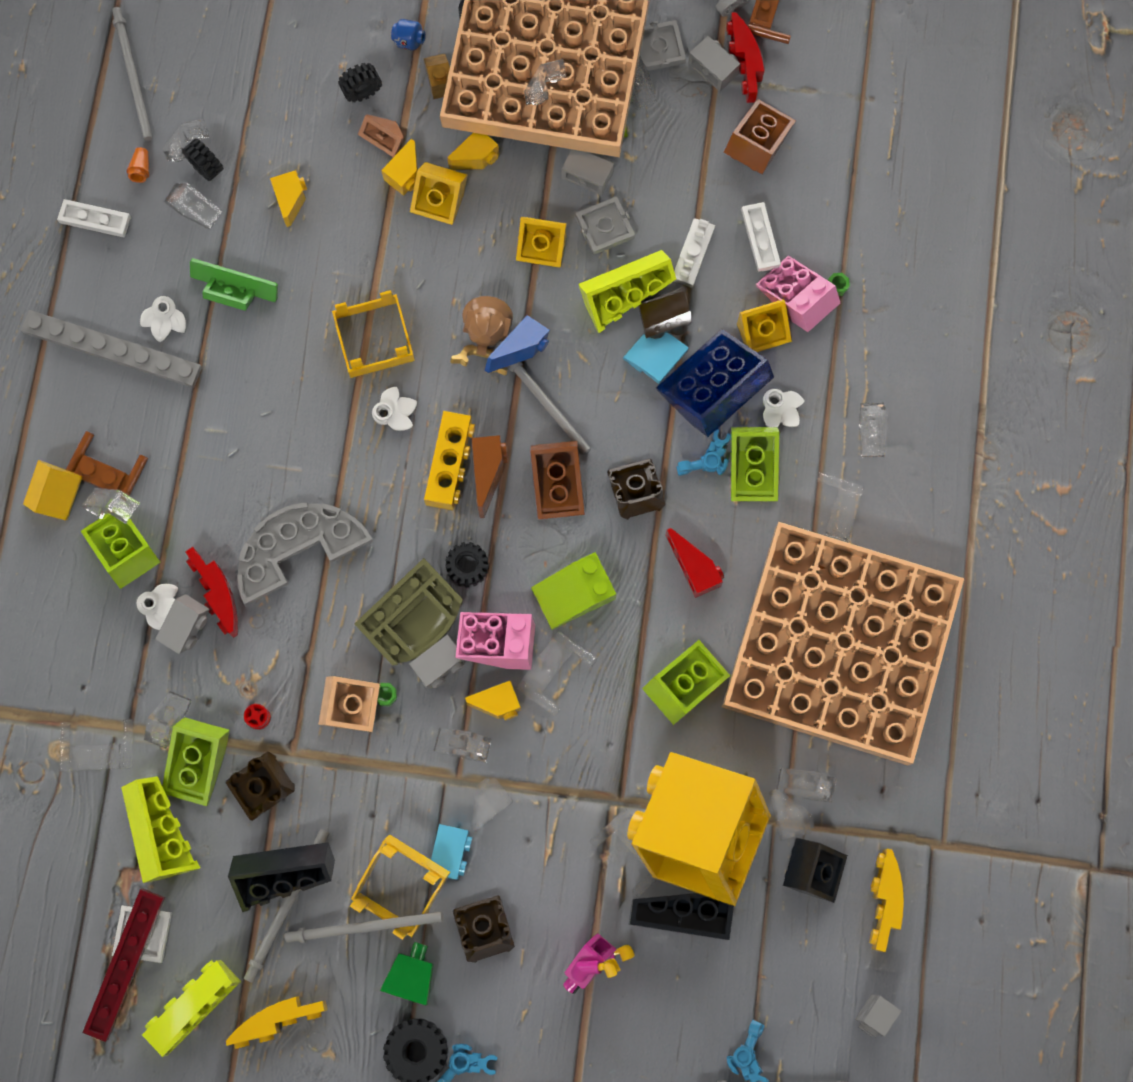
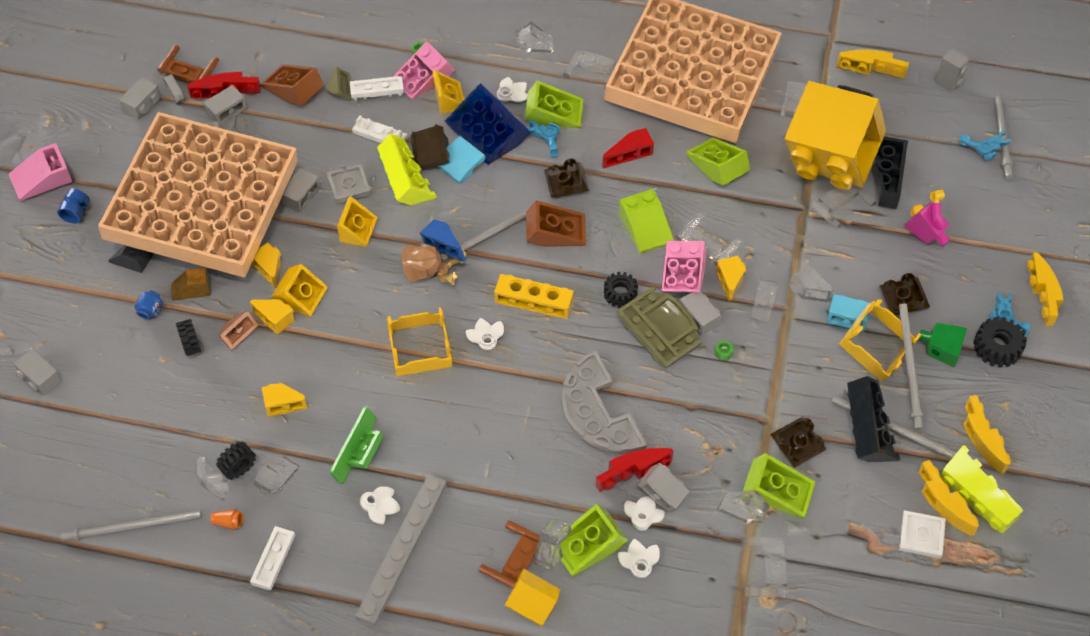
camera: 85 degrees left, 20 degrees down
dark red plate [82,888,165,1042] -> none
neon yellow wedge [121,776,200,883] -> none
red wheel [244,704,271,730] -> none
light nougat slope [318,676,380,732] -> none
dark orange slope [472,435,507,518] -> none
clear slope [524,59,566,105] -> none
none -> olive slope [324,67,352,101]
none -> white plate [618,539,660,578]
none -> yellow slope [918,460,979,536]

